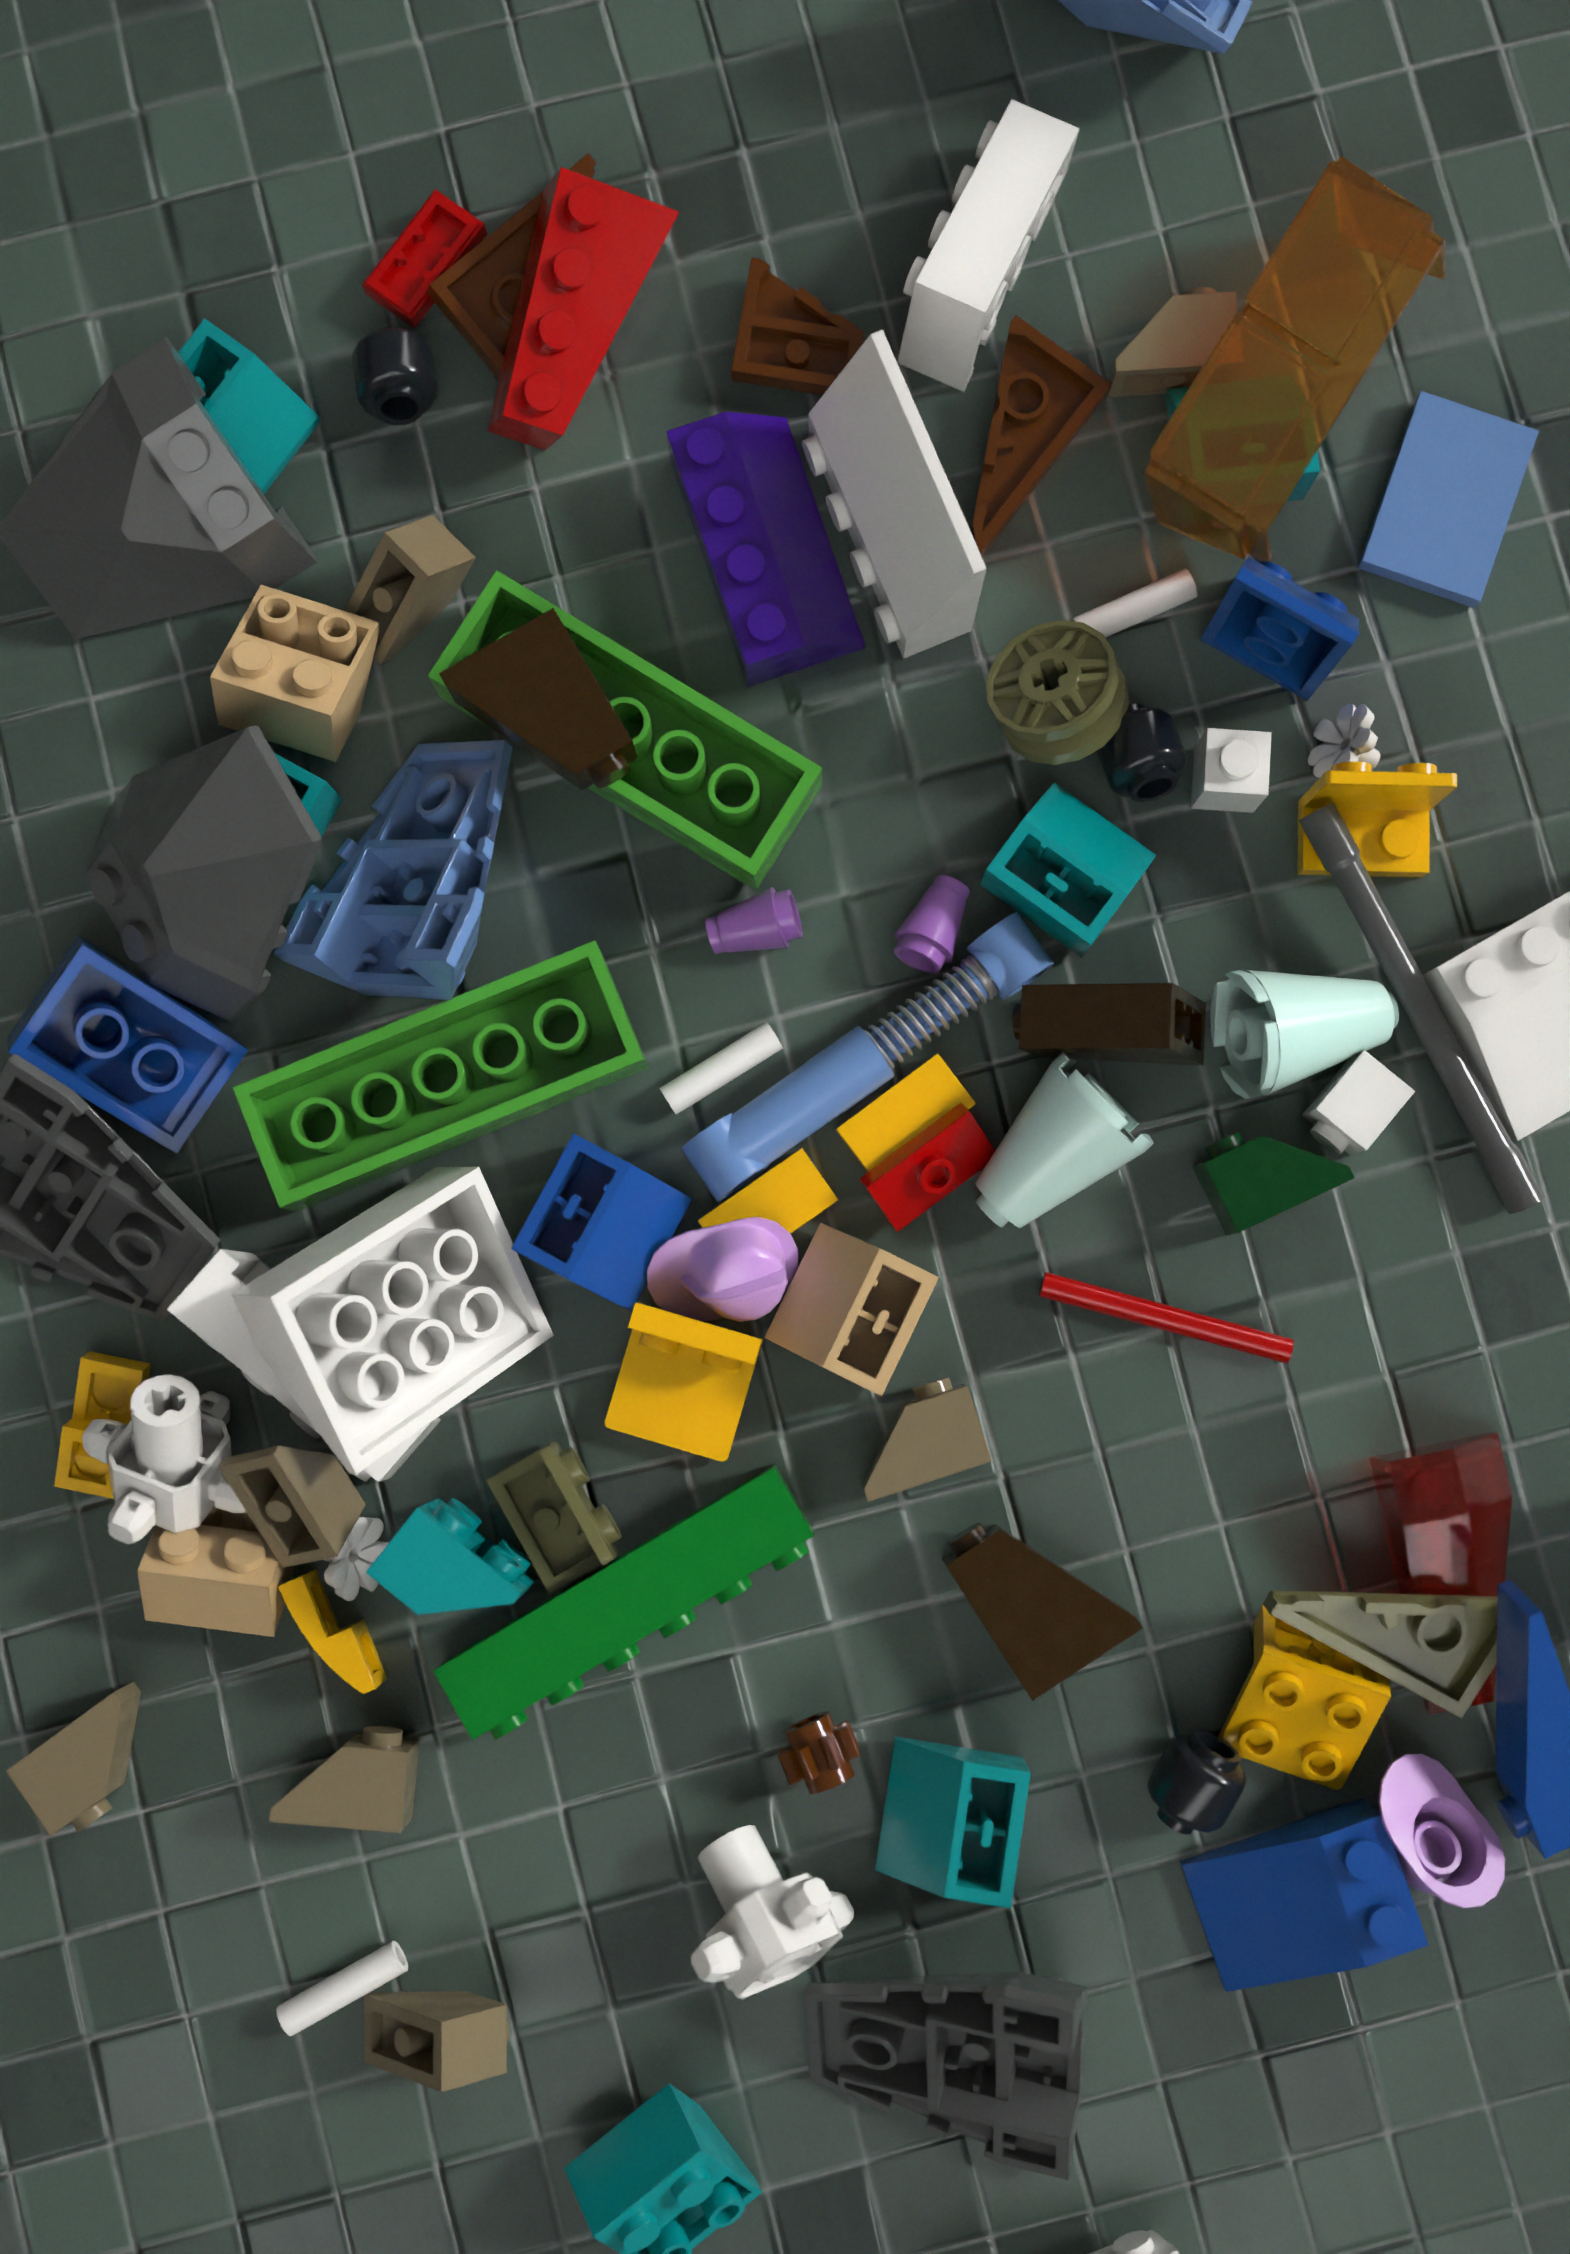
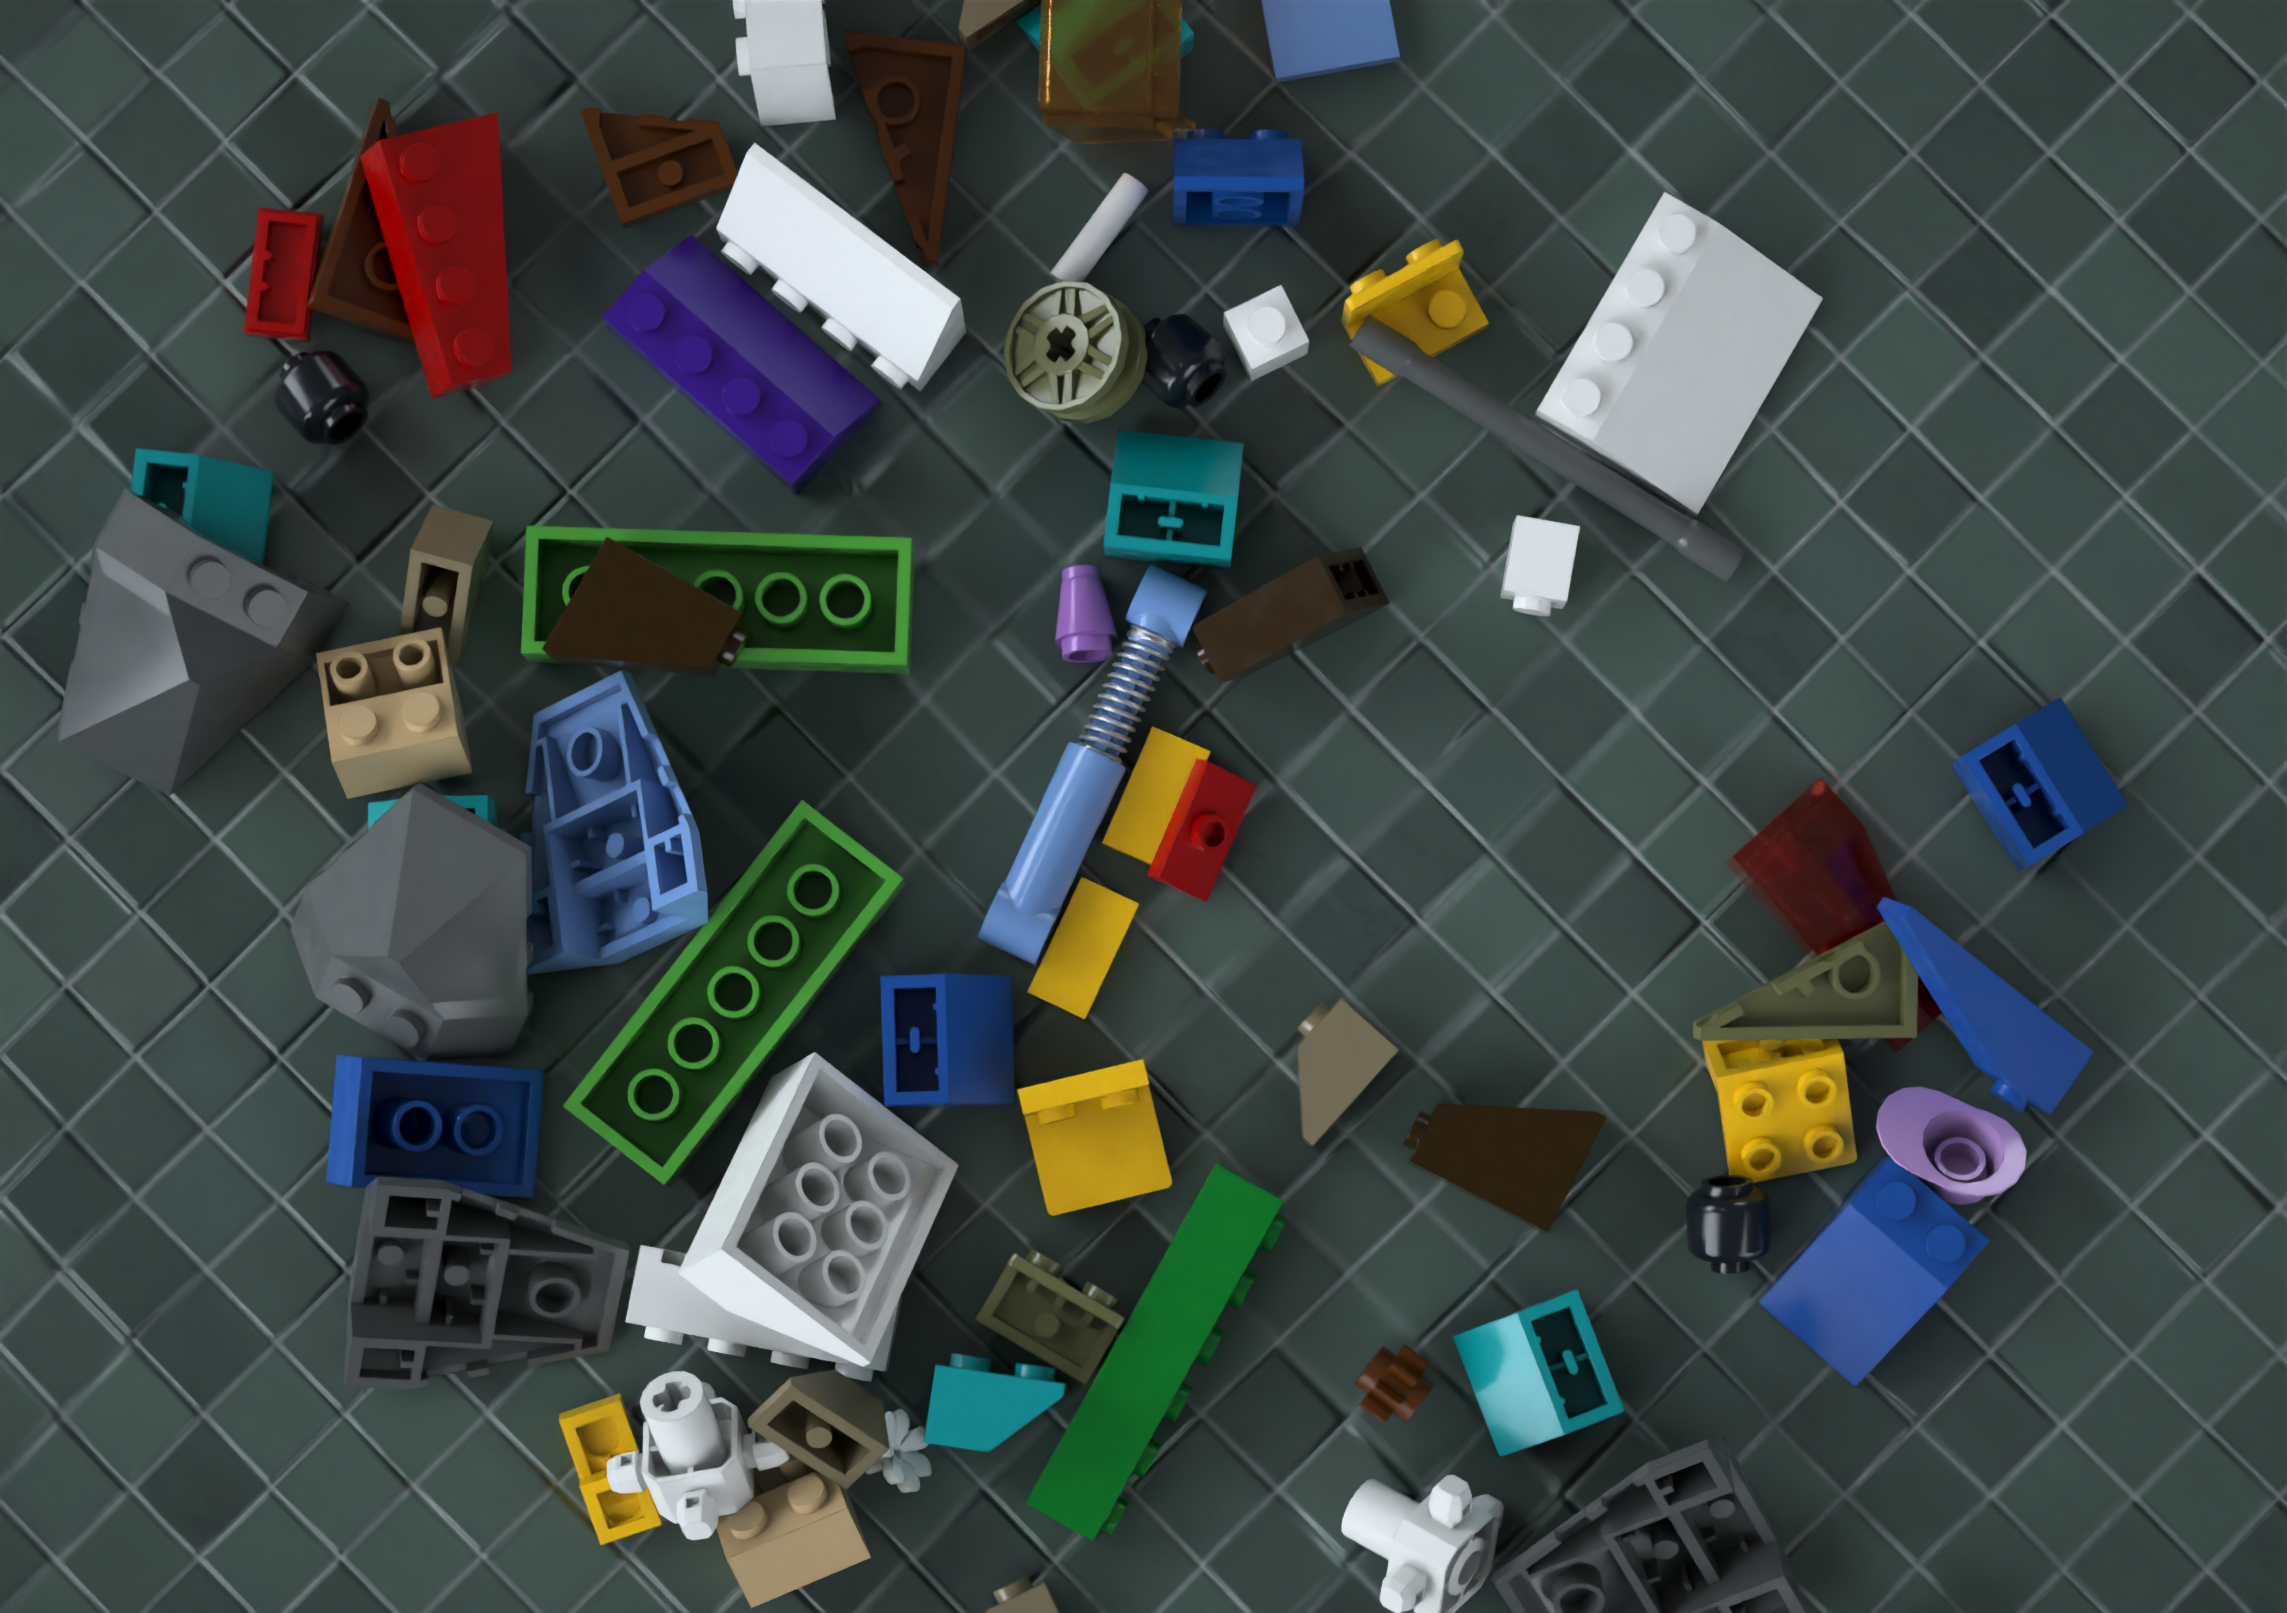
camera: 35 degrees left, 0 degrees up
yellow slope [278,1569,387,1694] -> none
lavender piece [647,1217,798,1322] -> none
white piece [659,1022,783,1115] -> none
medium lavender cone [705,887,803,954] -> none
tan slope [764,1223,939,1396] -> none
light aqua cone [975,1052,1154,1228] -> none
red bar [1039,1272,1294,1364] -> none
dark green slope [1193,1132,1355,1236] -> none
light aqua cone [1210,970,1399,1099] -> none
white plant [1308,703,1380,778] -> none

